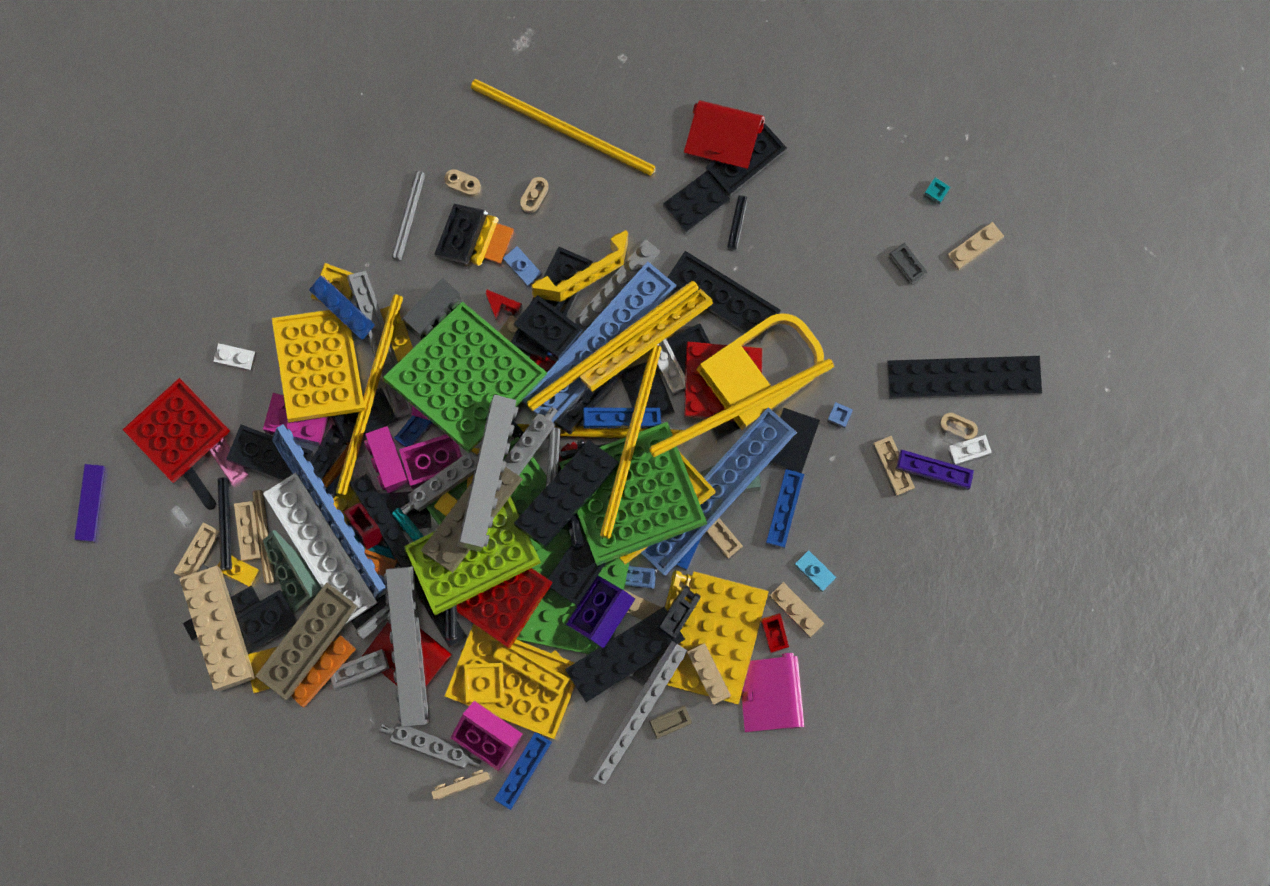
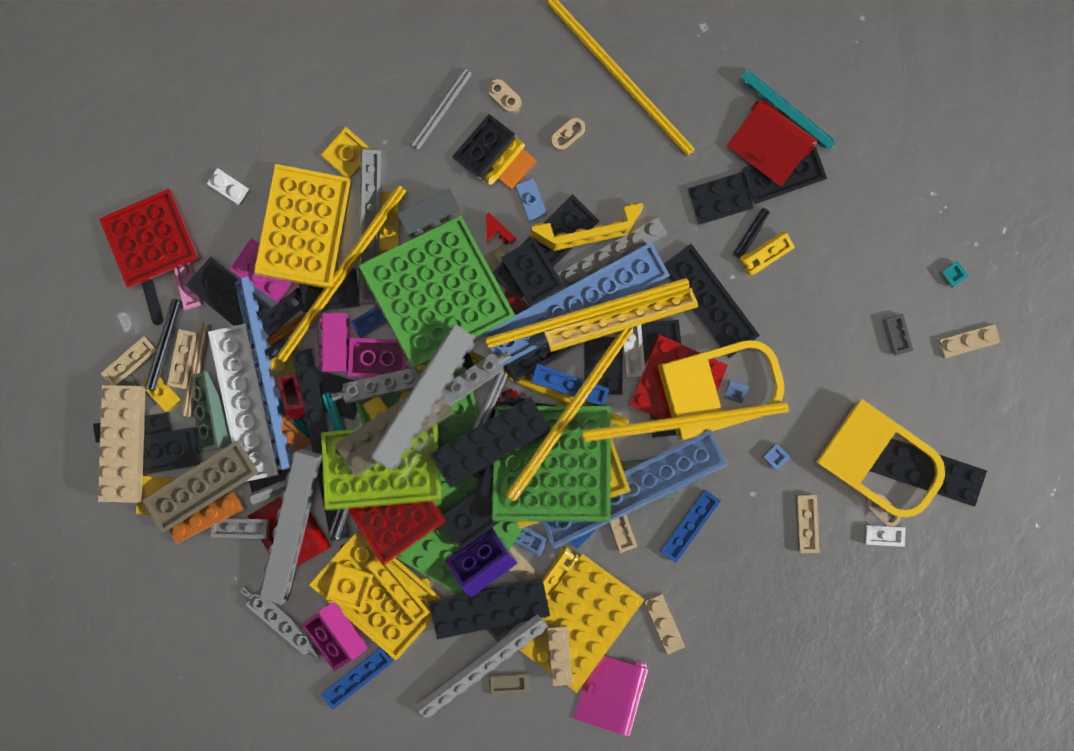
camera: 20 degrees right, 10 degrees up
dark purple tile [74,464,105,542] -> none
blue plate [309,275,375,339] -> none
tan plate [431,770,491,800] -> none
black plate [657,584,701,640] -> none
red slope [761,613,789,653] -> none
black tile [769,408,820,473] -> none
medium azure plate [795,550,836,592] -> none
dark purple tile [896,449,974,490] -> none
none -> medium blue plate [724,380,749,404]
none -> yellow plate [740,231,795,276]
none -> teal plate [741,69,836,149]
none -> yellow window [816,399,945,517]

